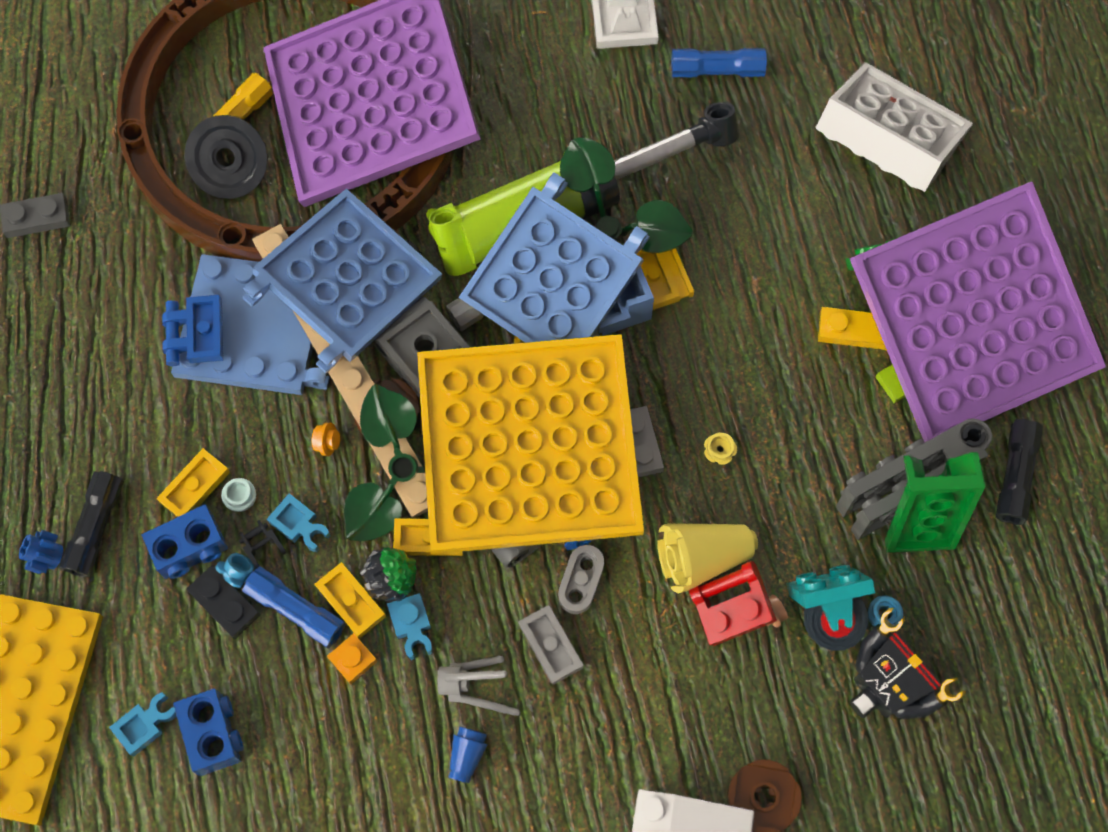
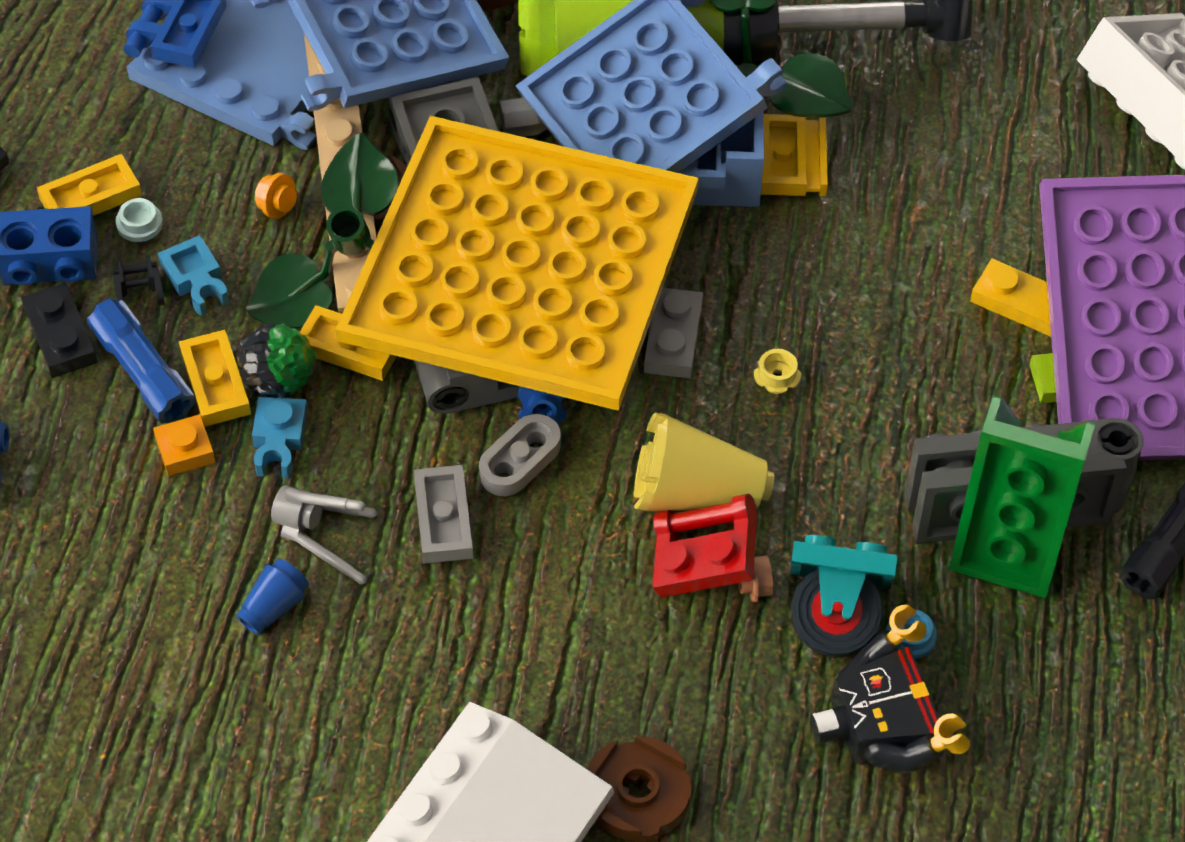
camera: 20 degrees right, 15 degrees down
dark azure plate [216,553,254,588] -> none

